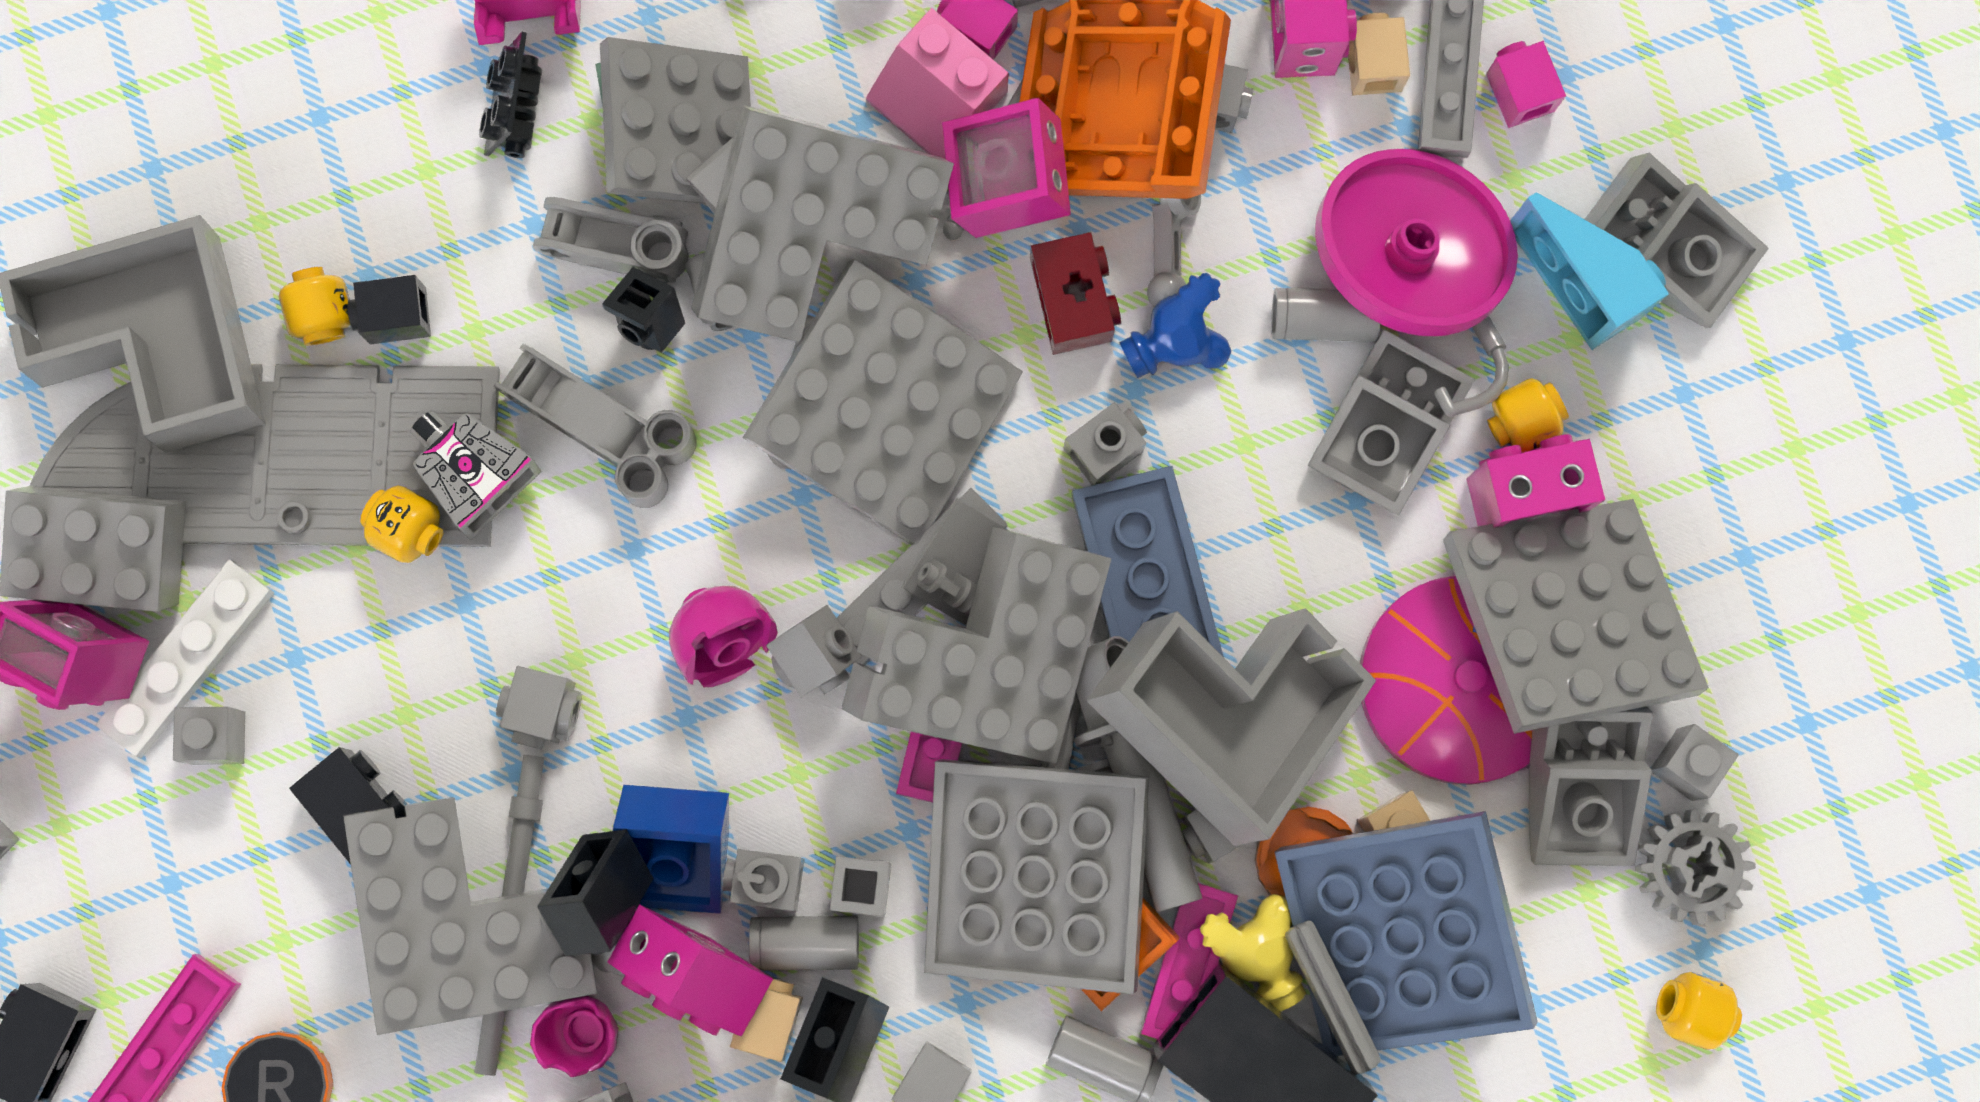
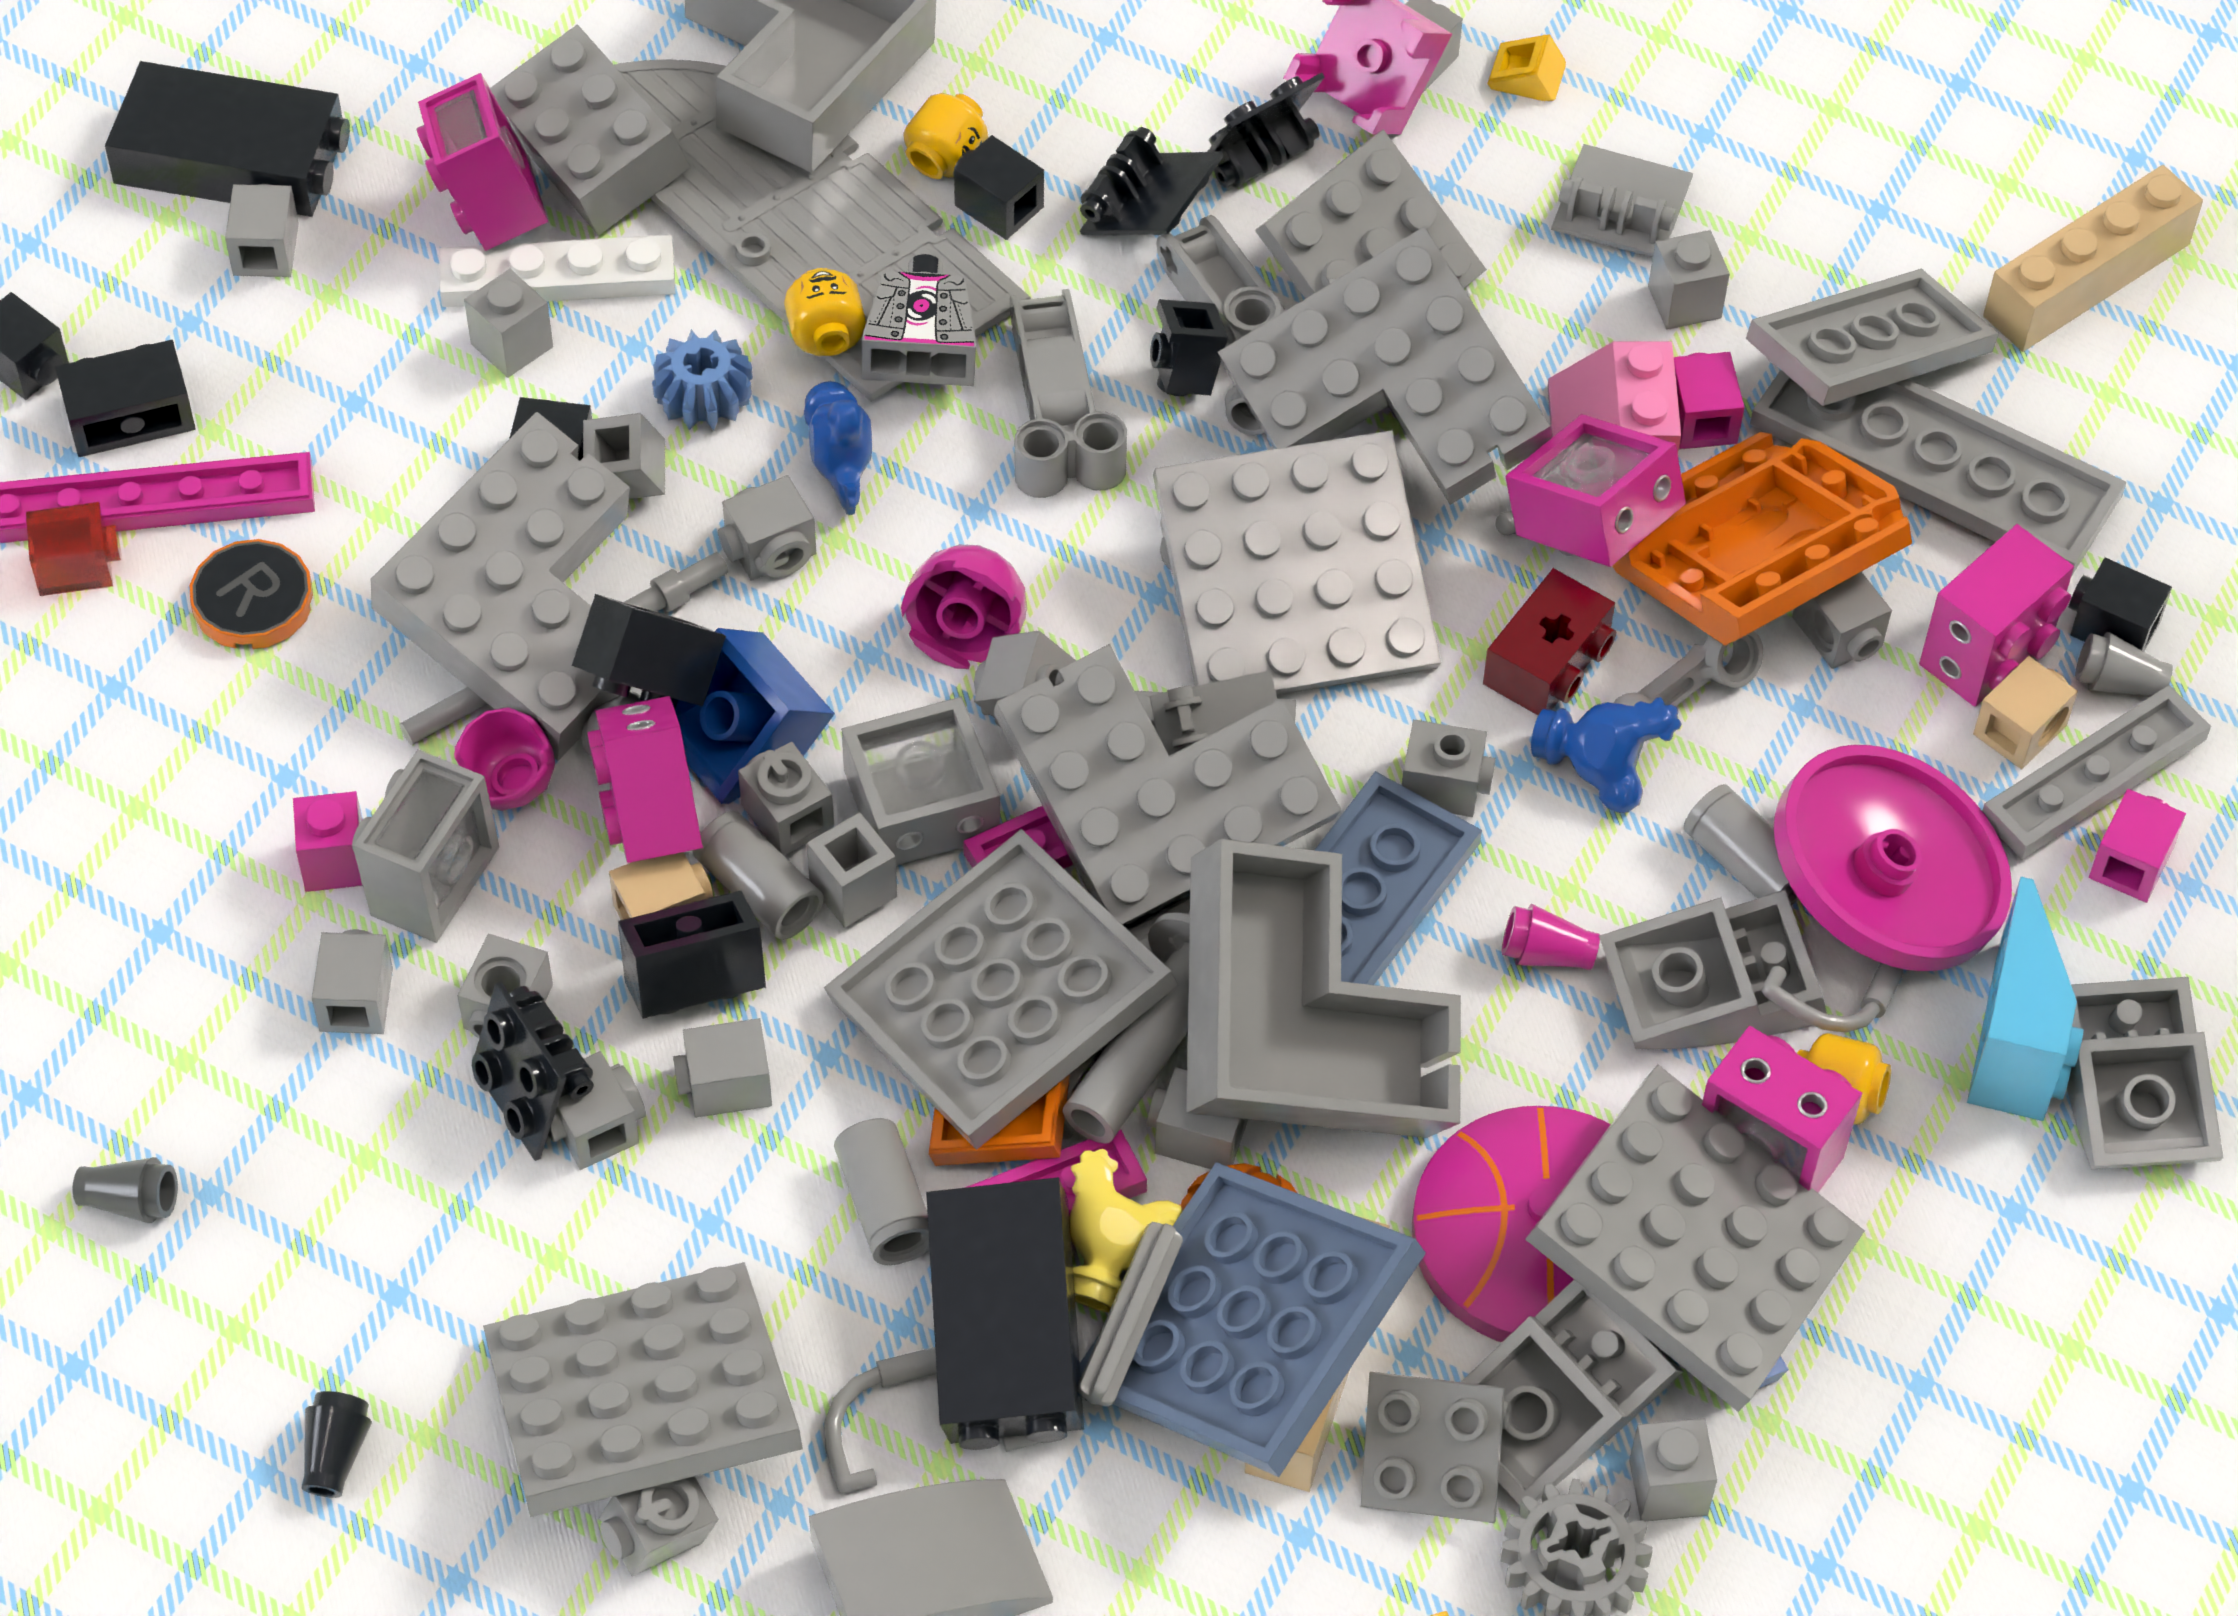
camera: 50 degrees right, 25 degrees down
none -> light grey brick [583,413,665,499]
none -> medium blue gear [652,329,753,430]
none -> blue animal [804,381,872,515]
none -> piece [841,696,1000,866]
none -> black hinge [1080,127,1224,236]
none -> light grey hinge [1361,1371,1511,1523]
none -> dark pink cone [1502,903,1600,970]

